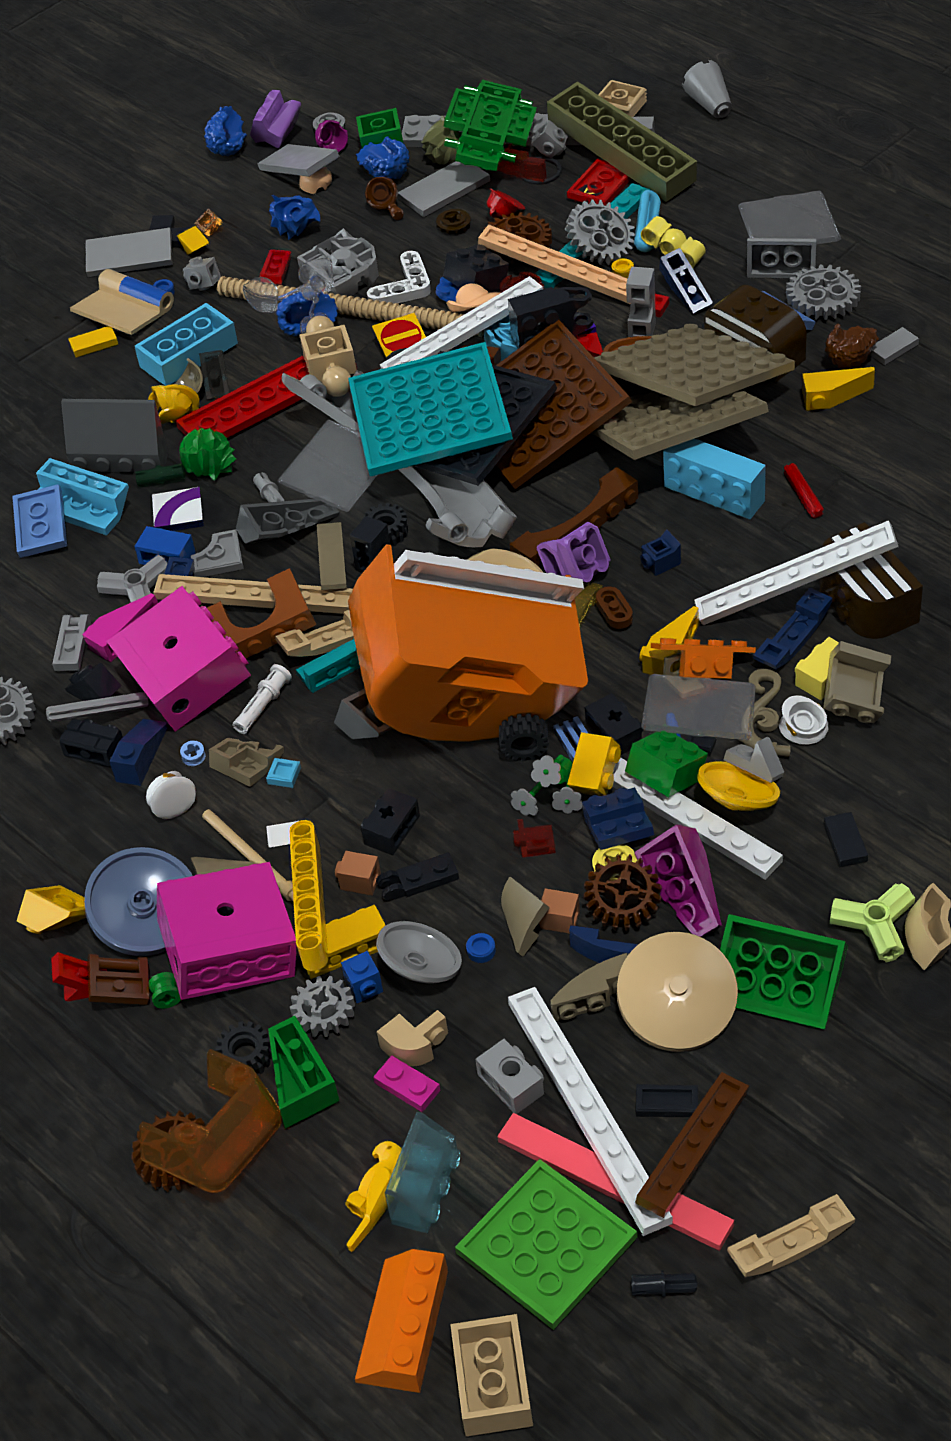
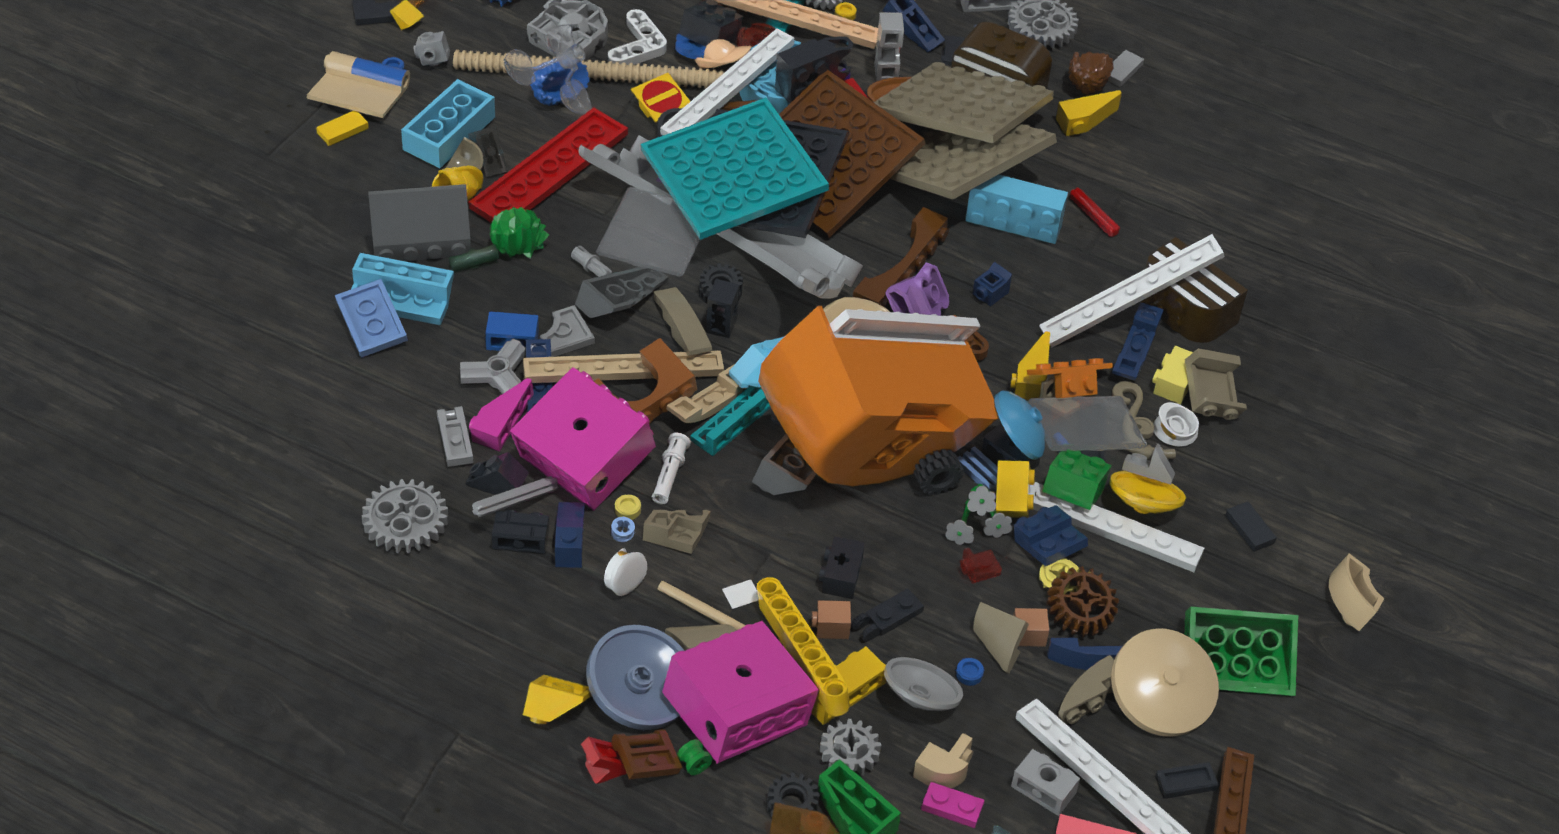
camera: 25 degrees left, 0 degrees up
light grey tile [86,228,173,277] -> none
tile [152,487,204,531] -> none
red tile [260,250,291,284] -> none
medium azure tile [266,758,301,788] -> none
tan brick [300,316,356,397] -> none
blue brick [341,951,383,1003] -> none
magenta wedge [634,824,722,938] -> none
yellowish green piece [830,883,915,962] -> none
none -> light yellow tile [615,495,641,520]
none -> dark azure dish [994,390,1045,460]

